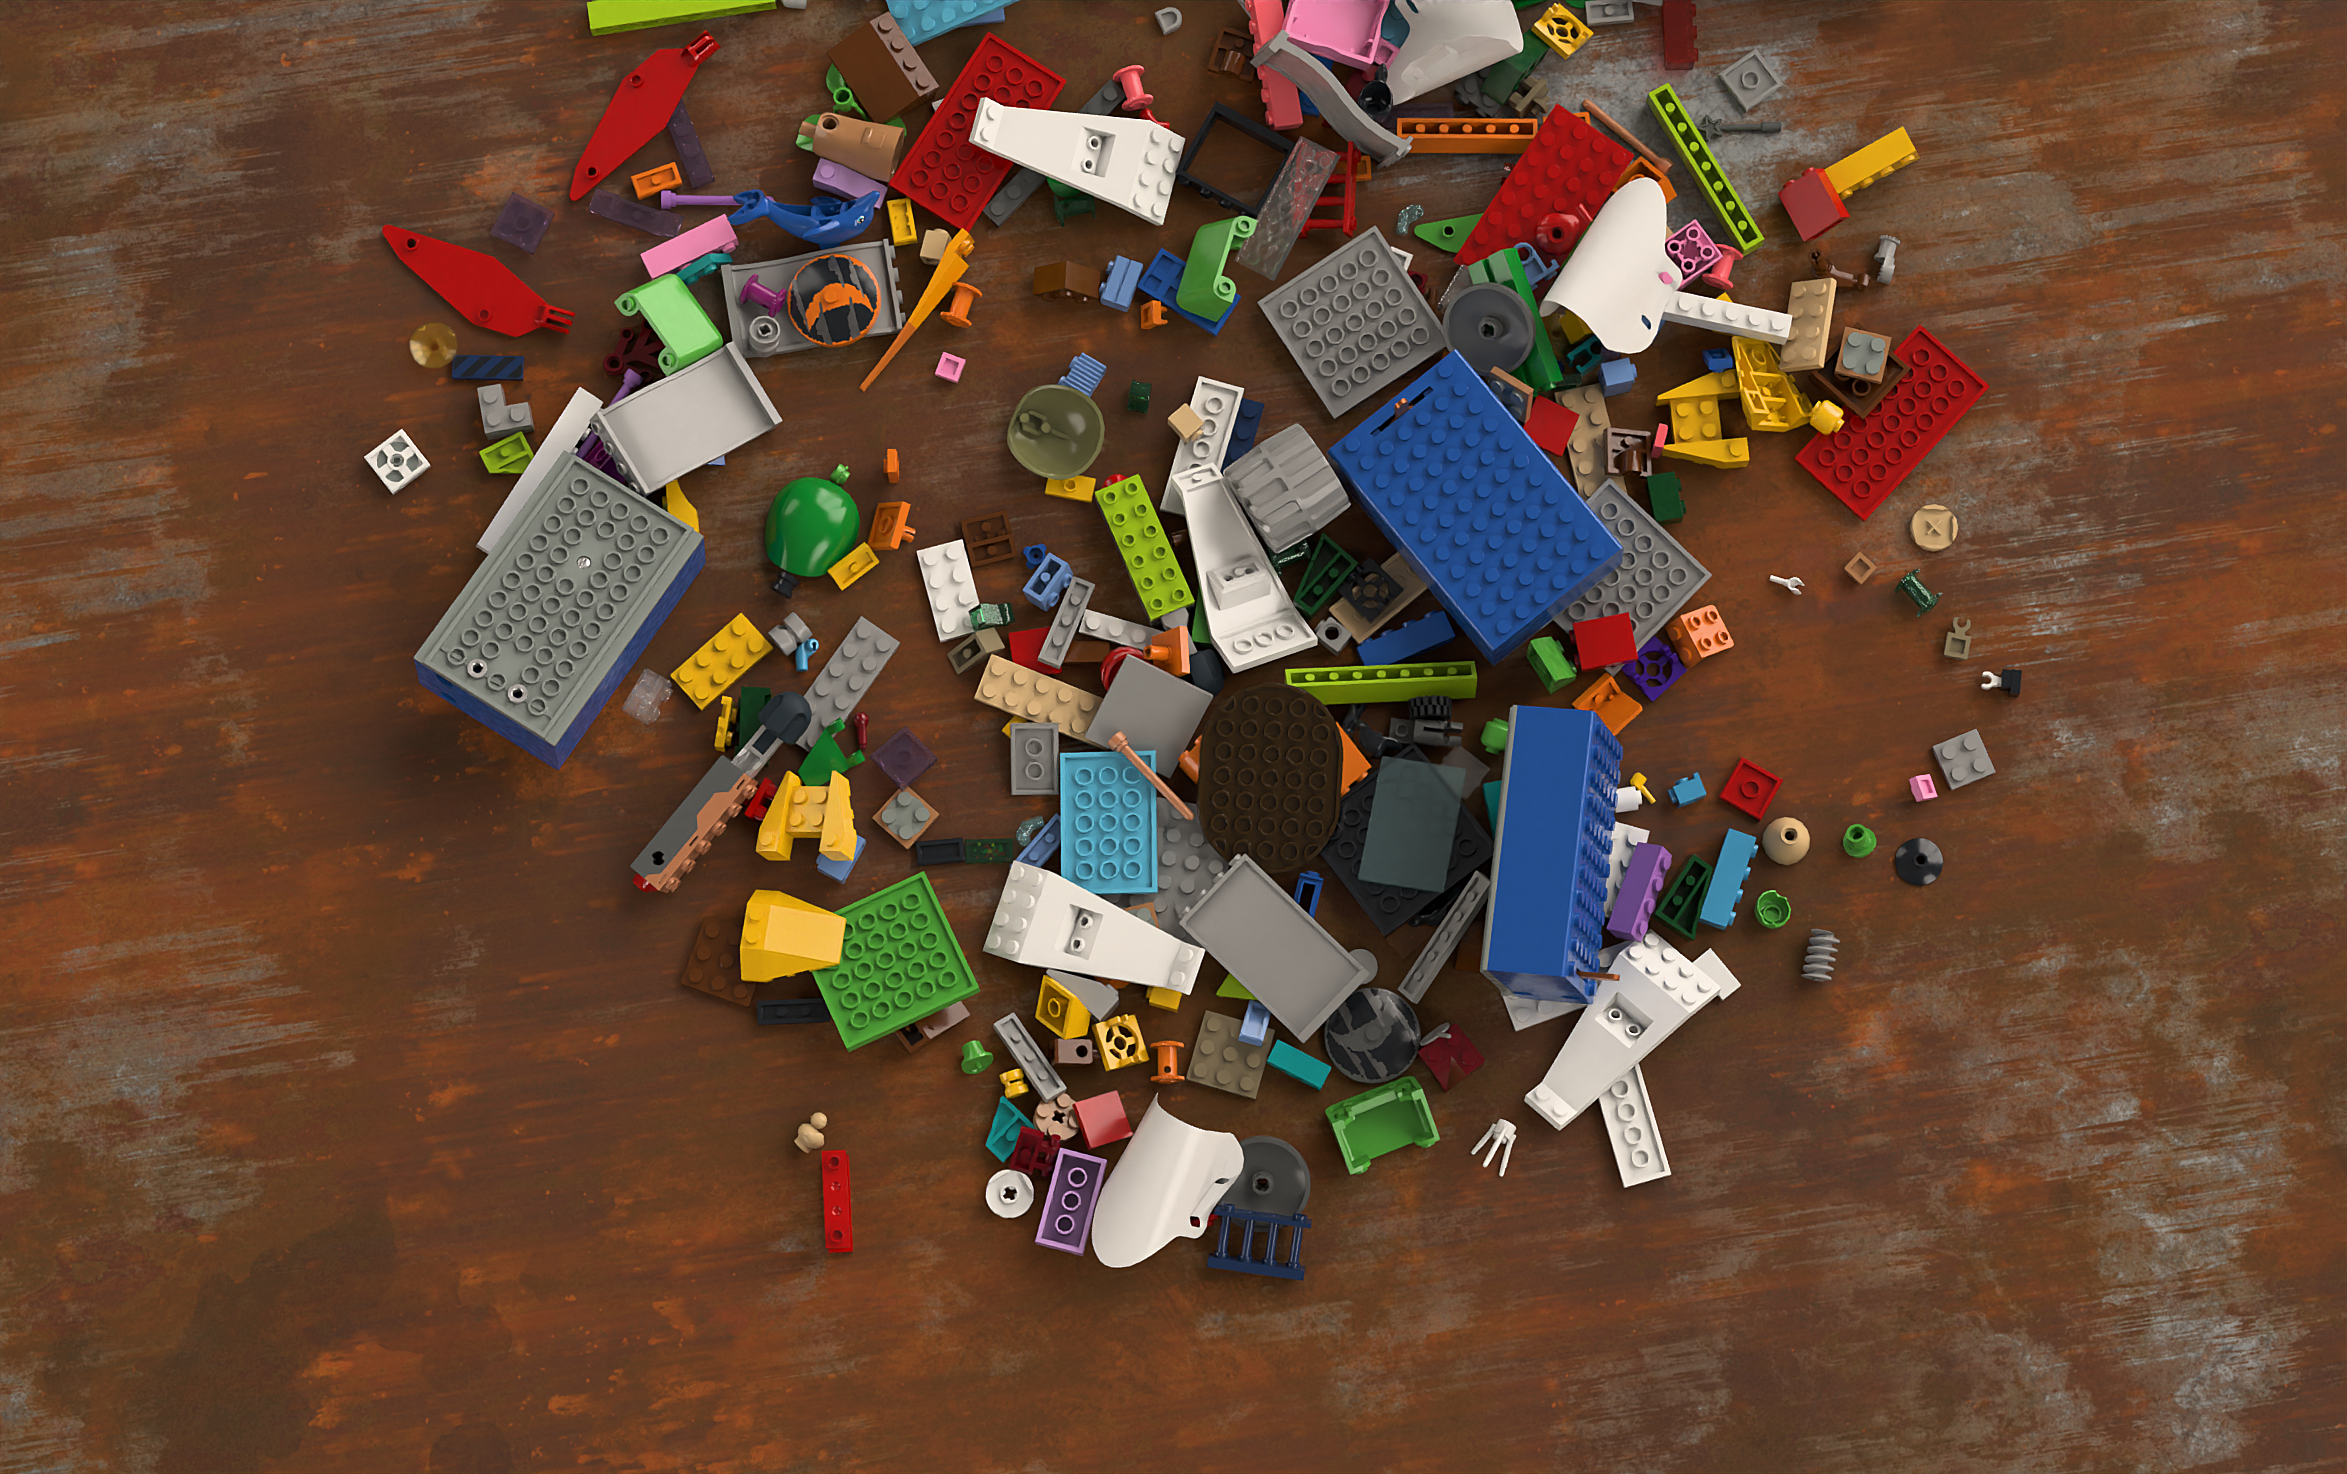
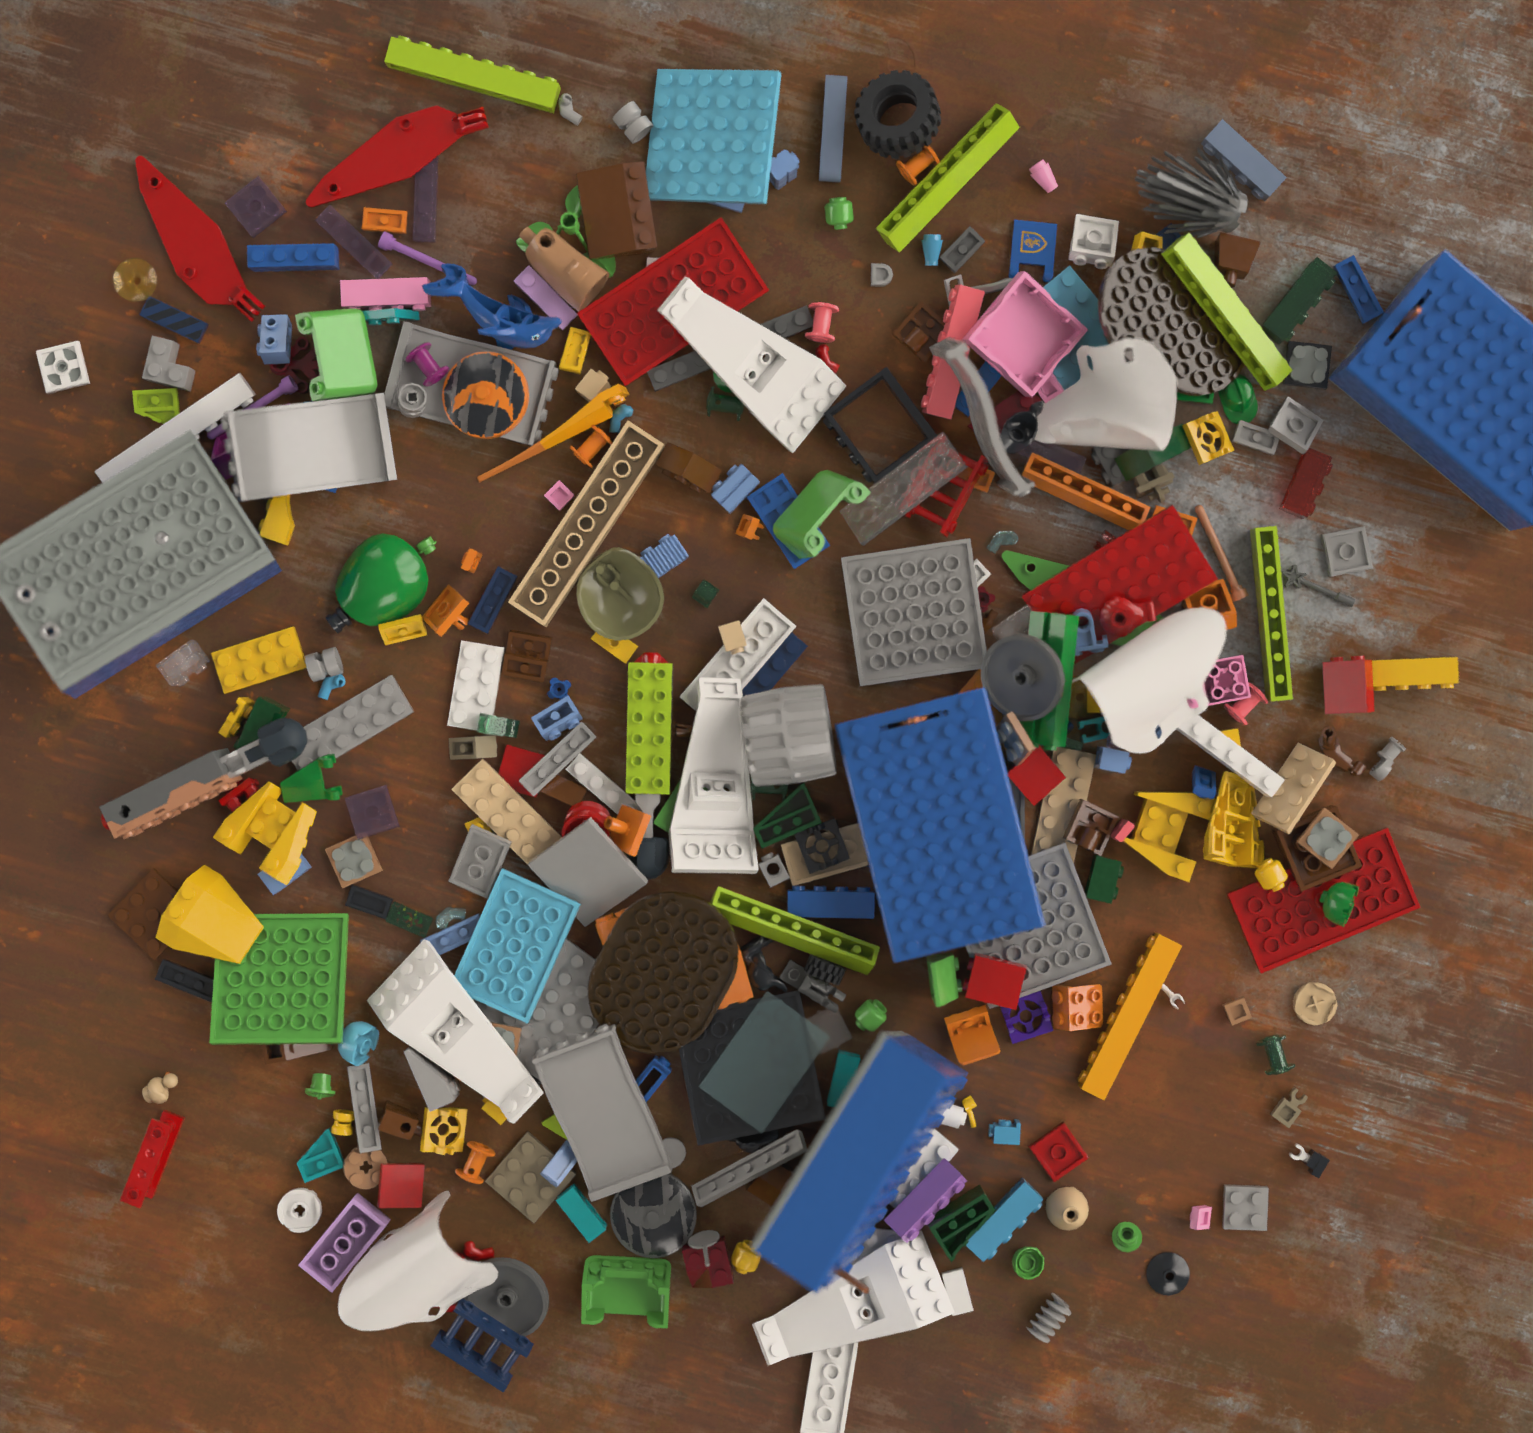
camera: 25 degrees right, 10 degrees up
dark red piece [853,712,869,749] -> none
dark red plate [1009,1126,1061,1177] -> none
yellow slope [1035,975,1091,1040] -> none
nougat piece [1107,731,1194,821] -> none
white plant [1471,1119,1516,1176] -> none
none -> blue brick [247,243,339,272]
none -> medium blue brick [257,314,292,364]
none -> medium azure cylinder [338,1021,379,1066]
none -> dark blue plate [468,566,518,634]
none -> tan brick [508,421,665,627]
none -> dark azure arm [609,404,633,433]
none -> yellow head [731,1240,762,1274]
none -> light orange brick [1078,932,1182,1100]
none -> green cylinder [1320,882,1359,927]

